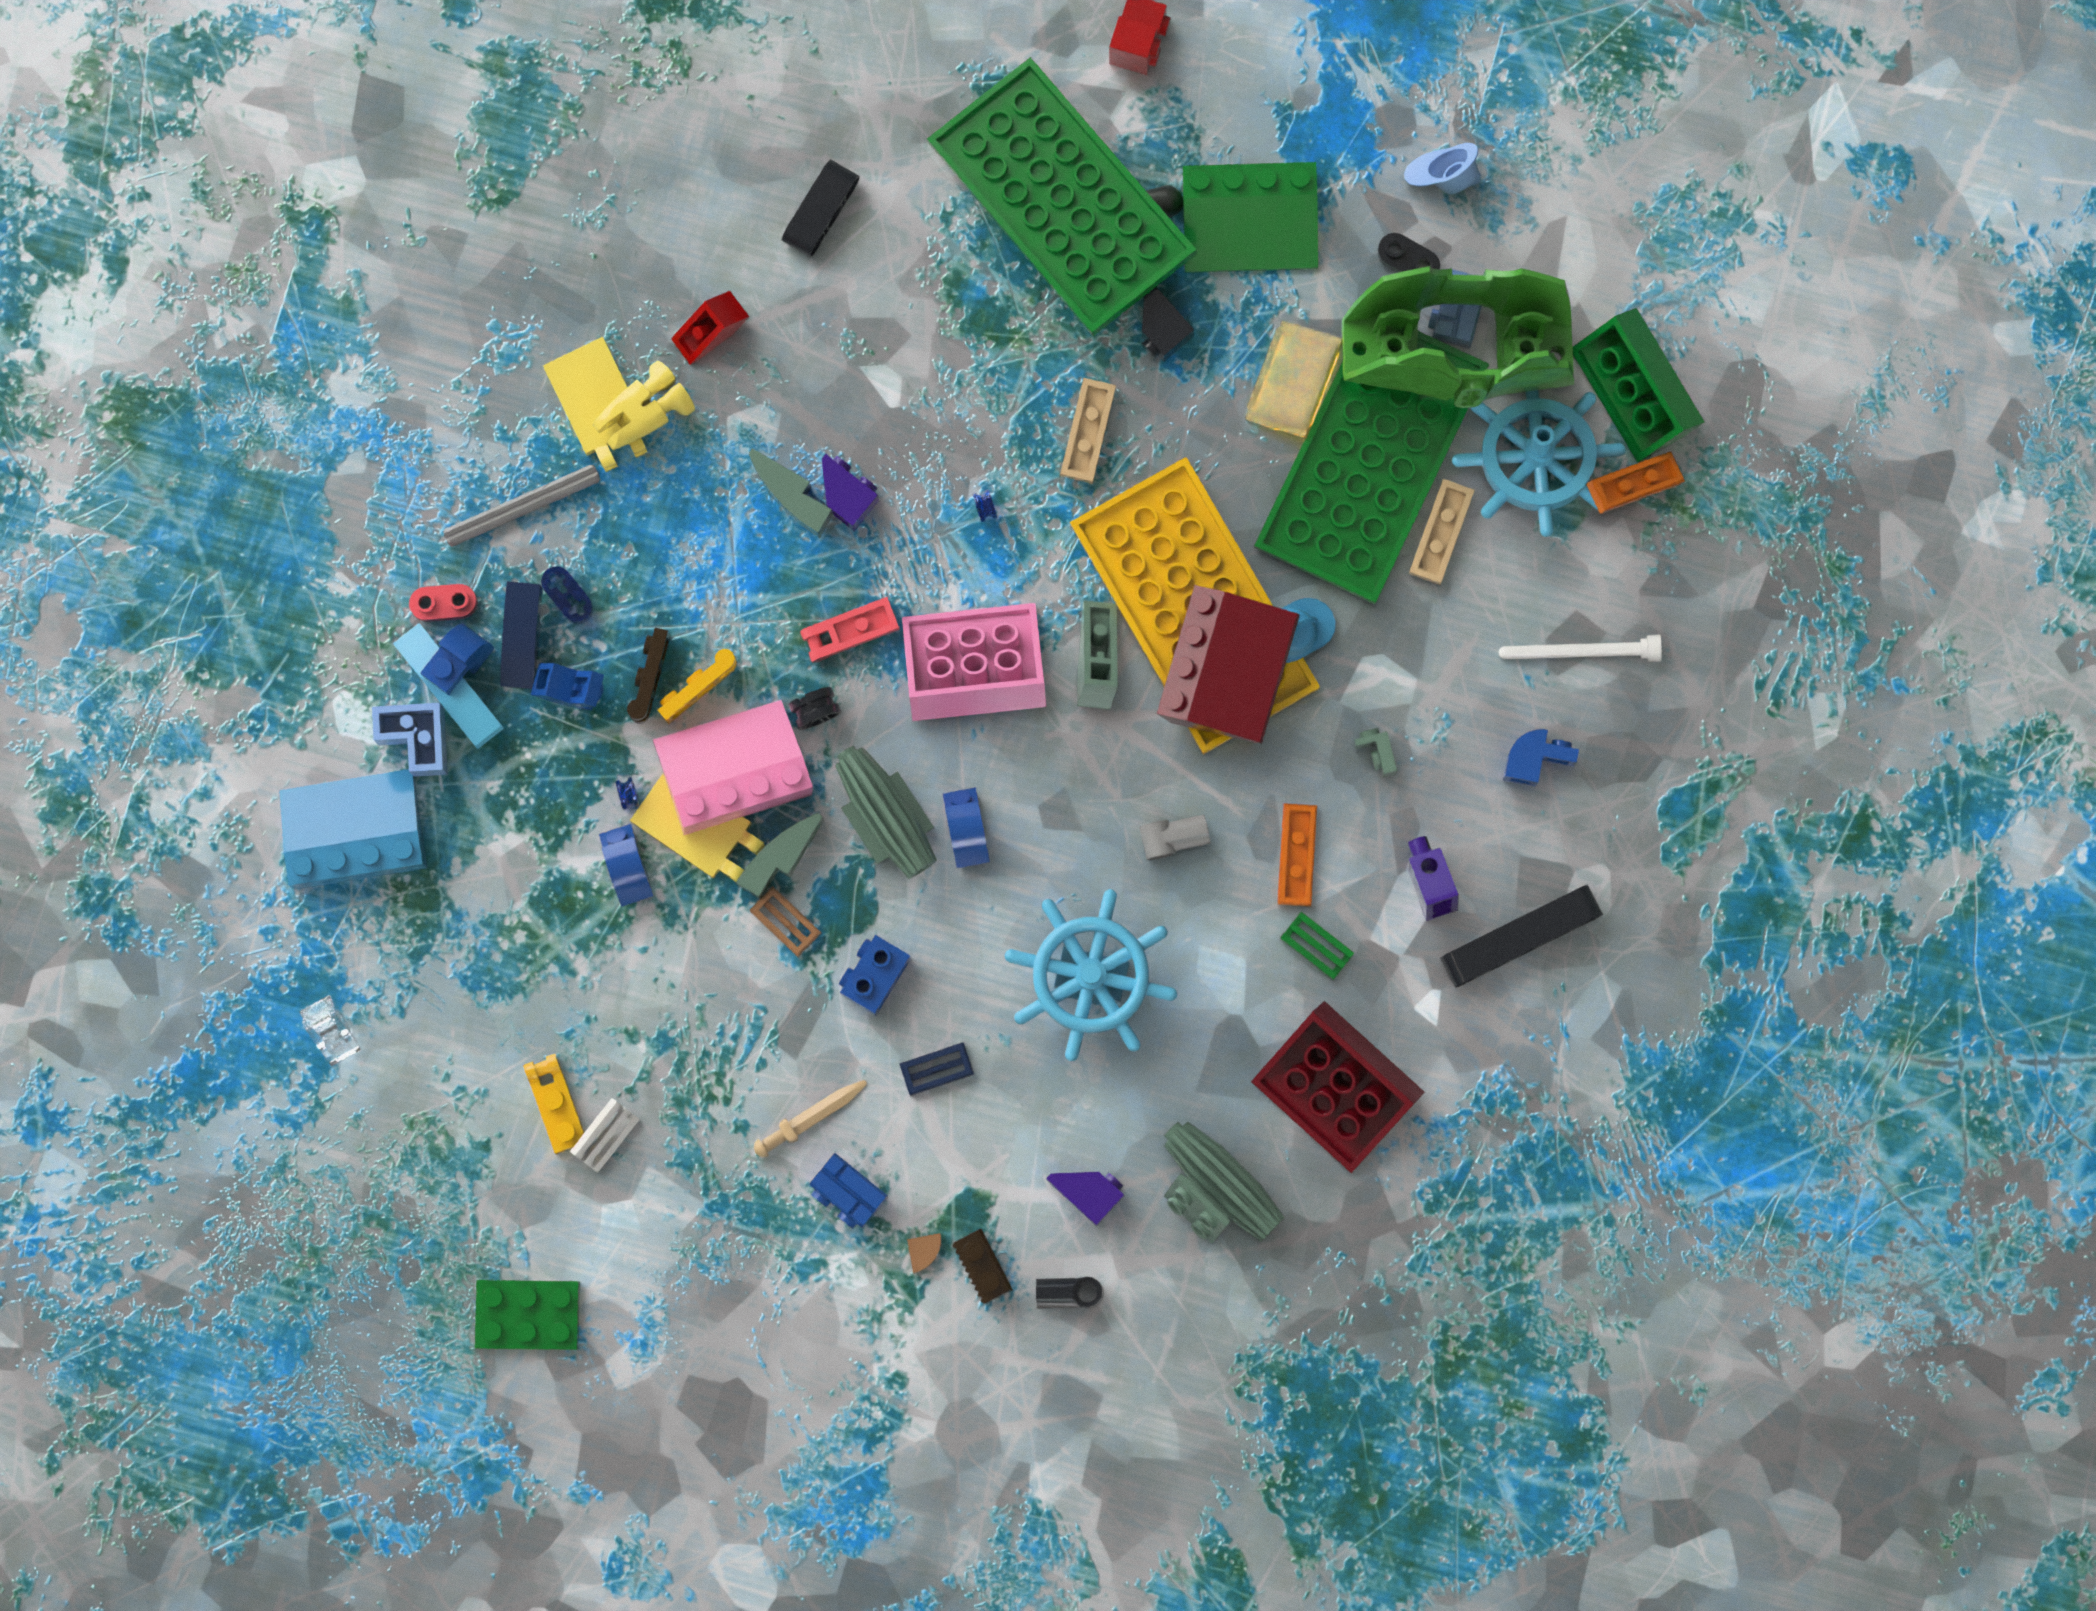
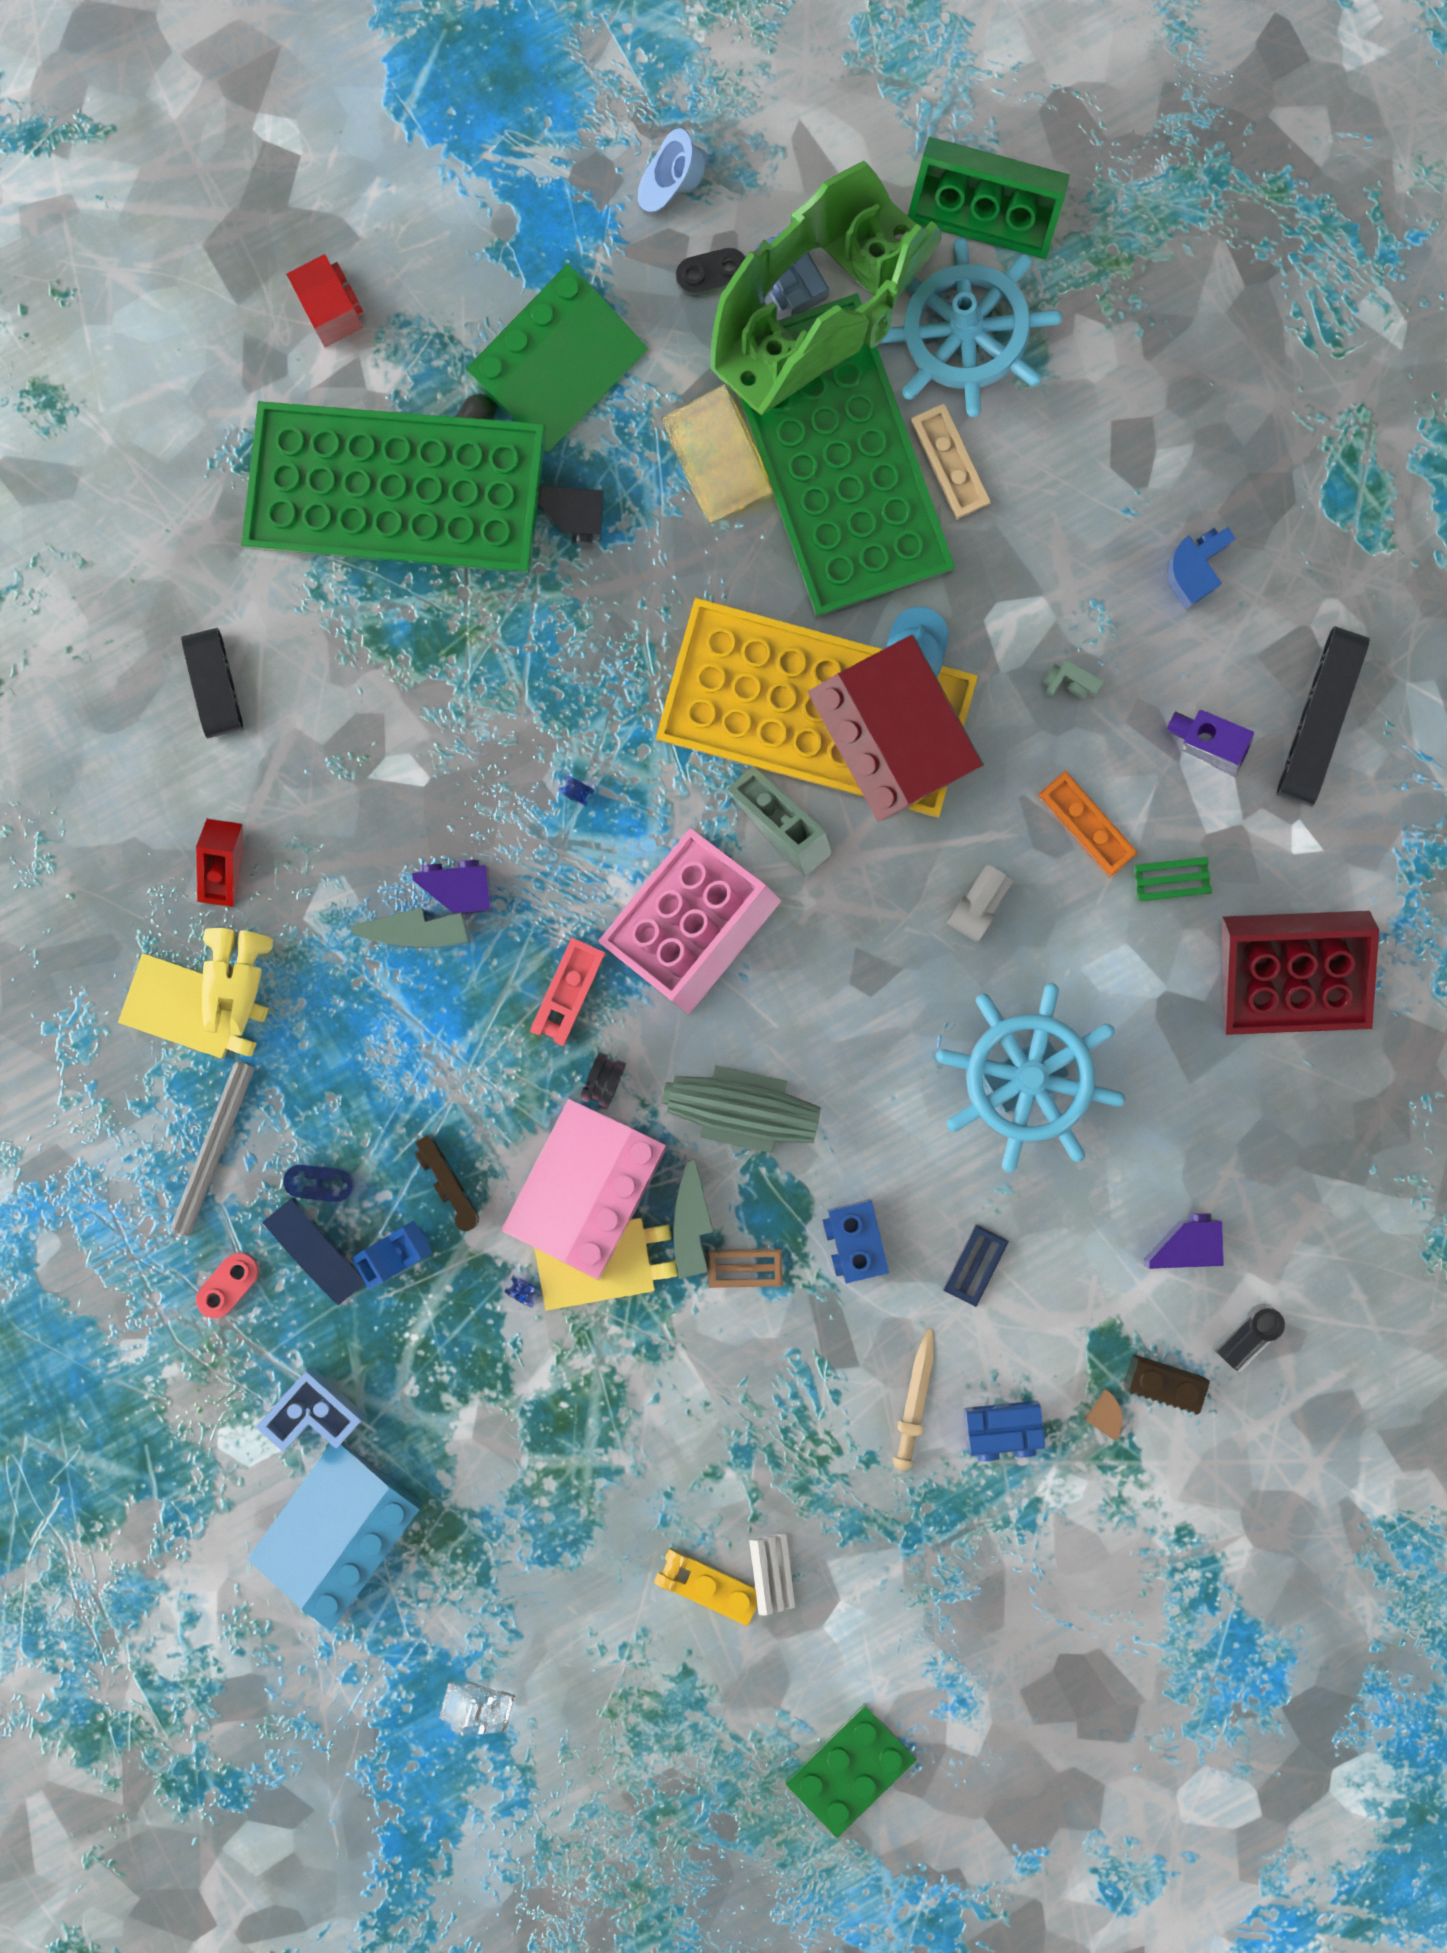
camera: 50 degrees left, 5 degrees up
medium azure slope [393,623,504,749] -> none
blue brick [420,624,495,695] -> none
blue brick [599,824,653,907] -> none
yellow plate [658,649,737,725] -> none
blue brick [943,787,990,868] -> none
tan plate [1060,378,1116,484] -> none
sand green plate [1164,1122,1285,1243] -> none
white piece [1499,635,1662,662] -> none
orange tile [1586,451,1685,514] -> none

